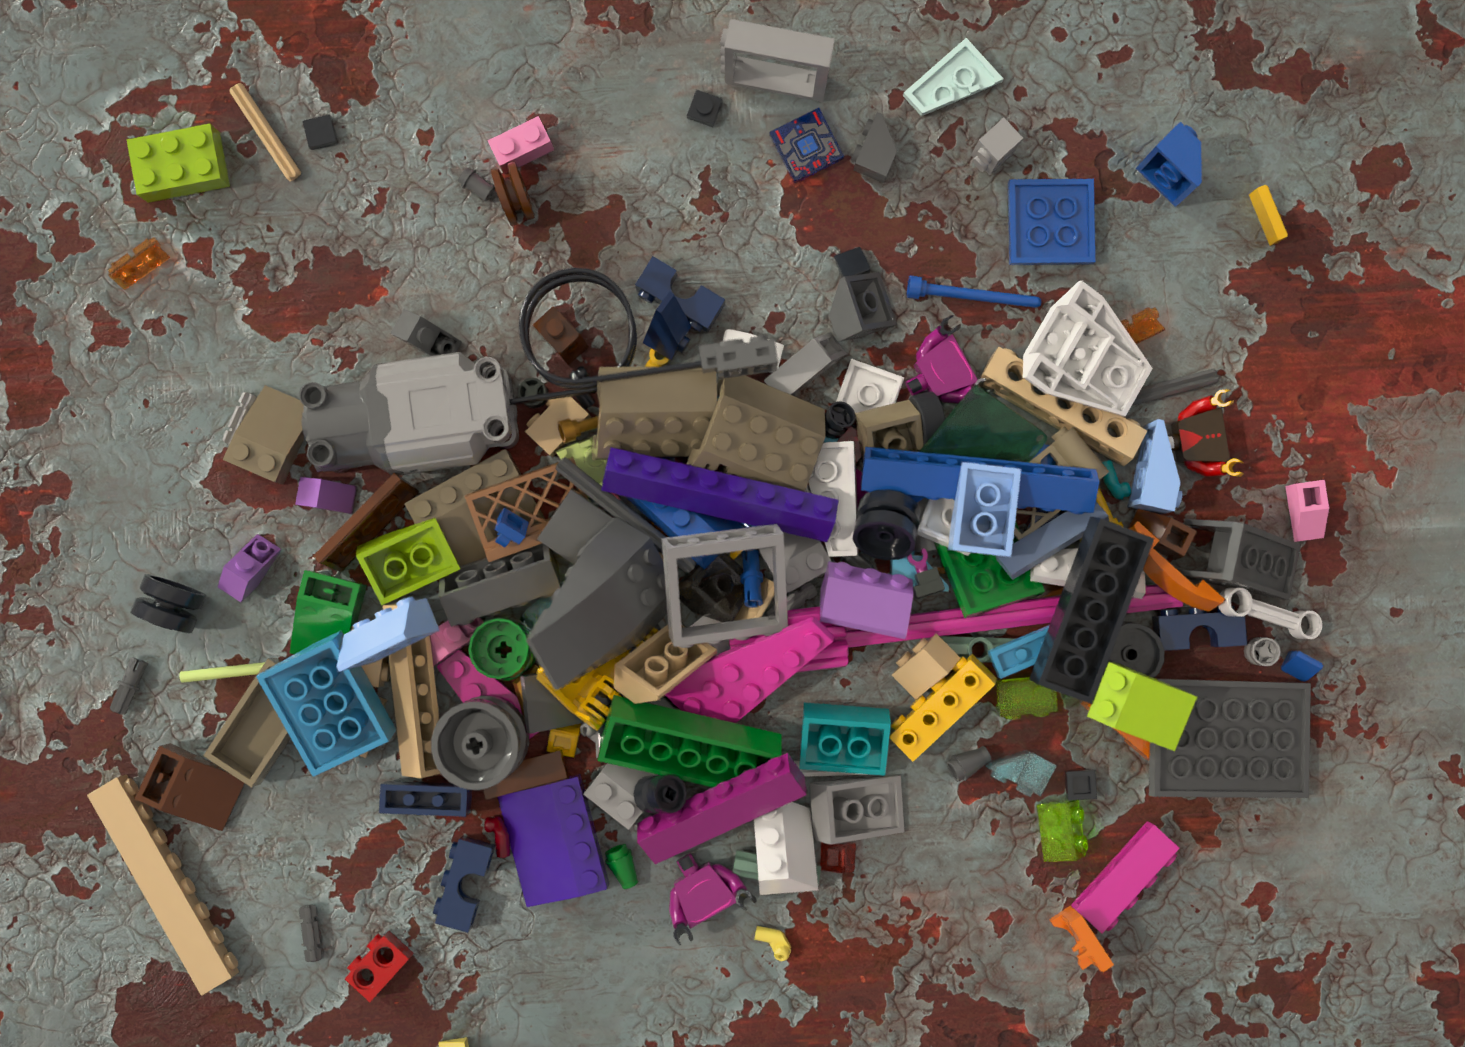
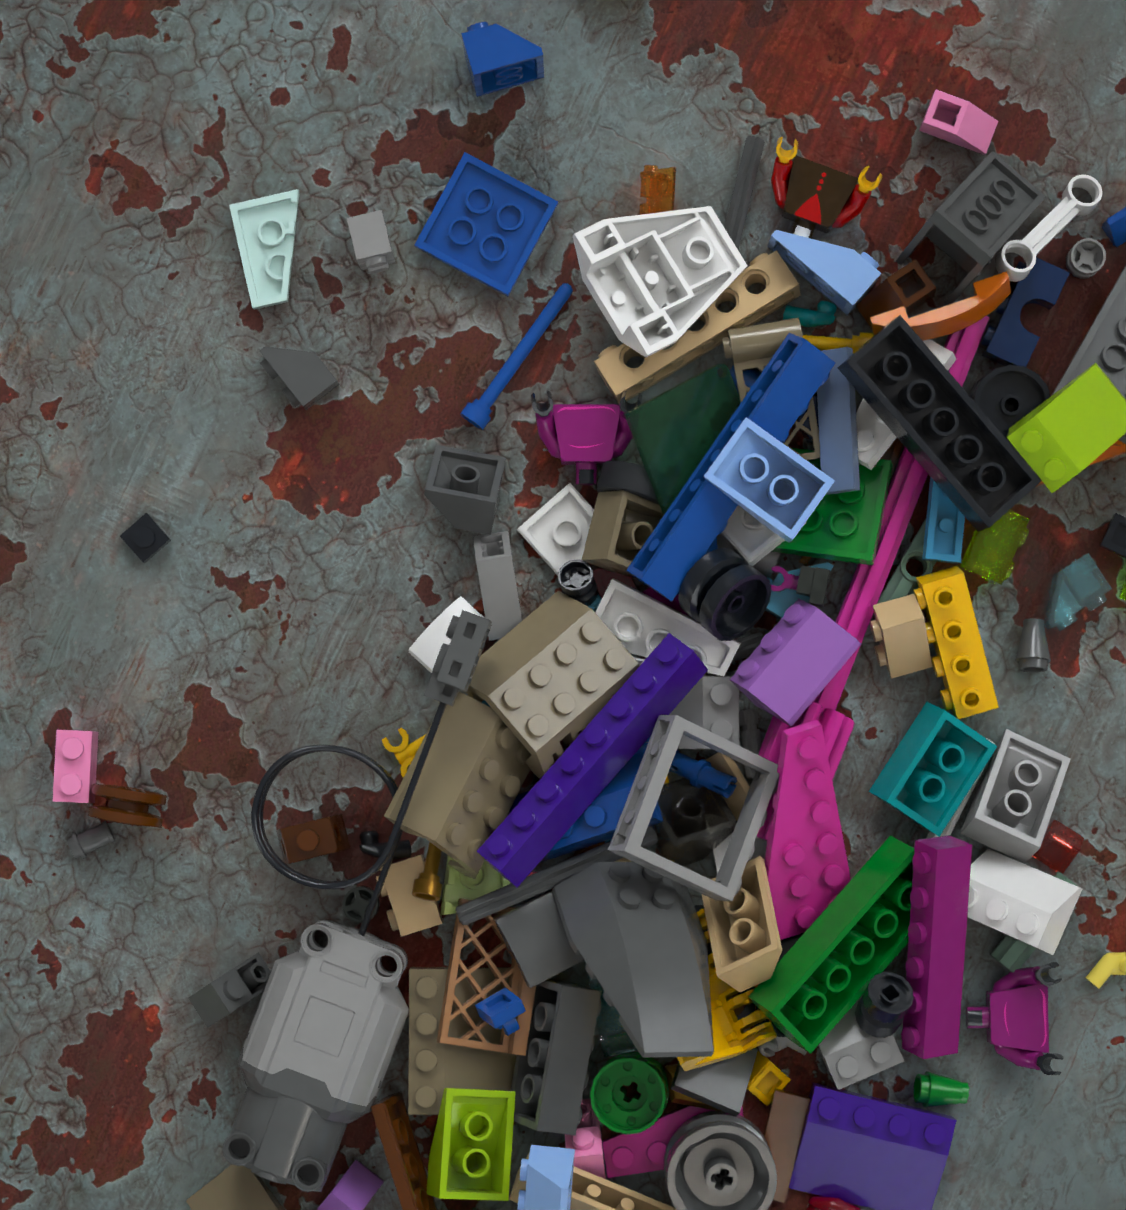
camera: 55 degrees left, 0 degrees up
dark blue arch [635,256,725,333] -> none
dark blue slope [643,292,691,360] -> none
light grey window [720,19,835,102] -> none
clear blue tile [769,107,845,184] -> none
black slope [834,247,871,278] -> none

